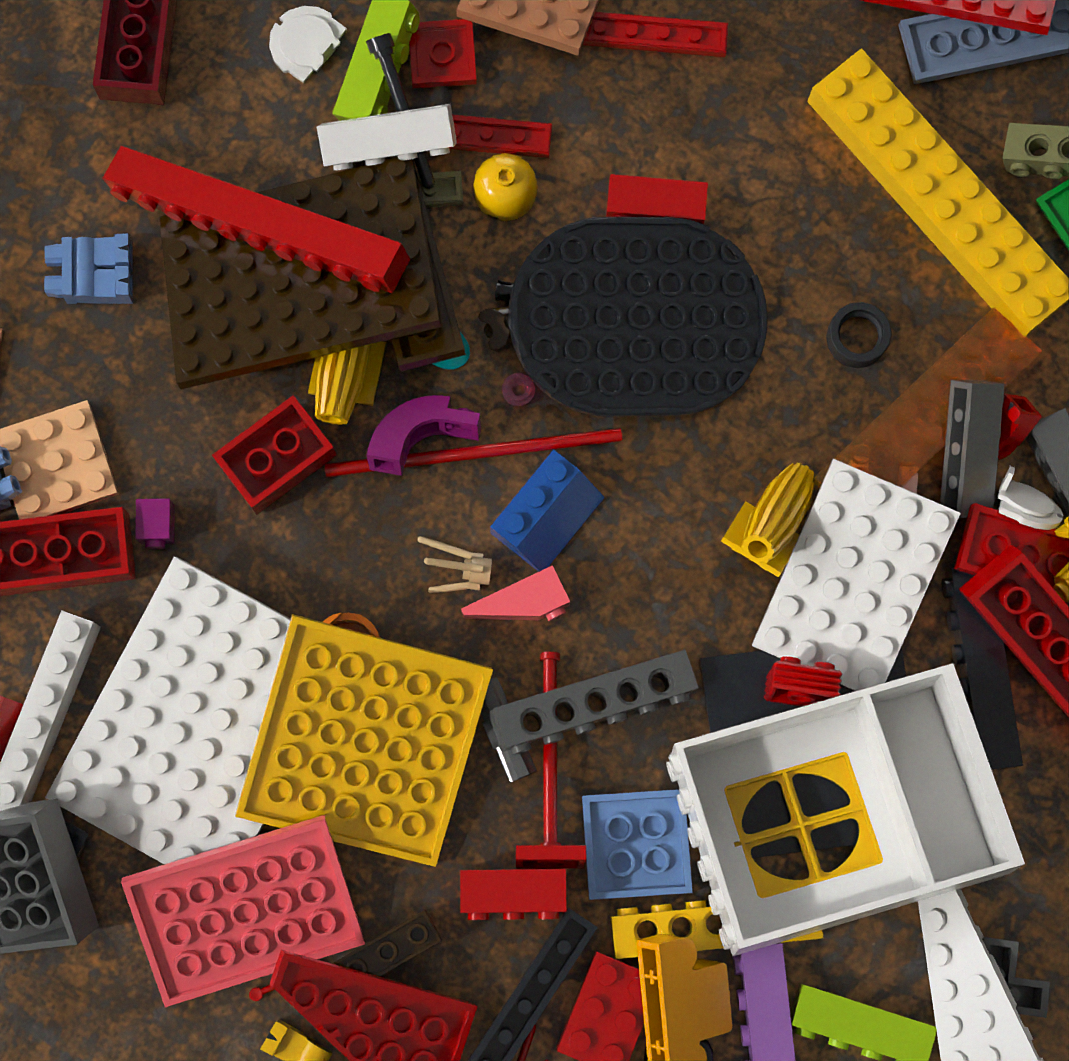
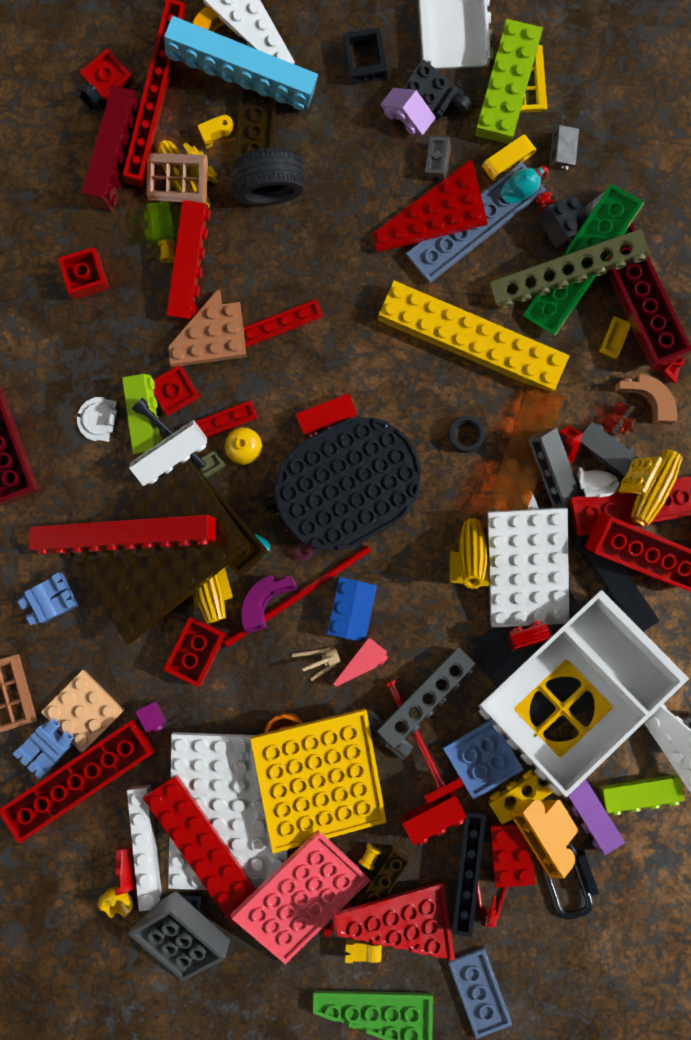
camera: 20 degrees left, 5 degrees up
none -> red plate [143,774,257,927]
none -> yellow bush [358,843,383,870]

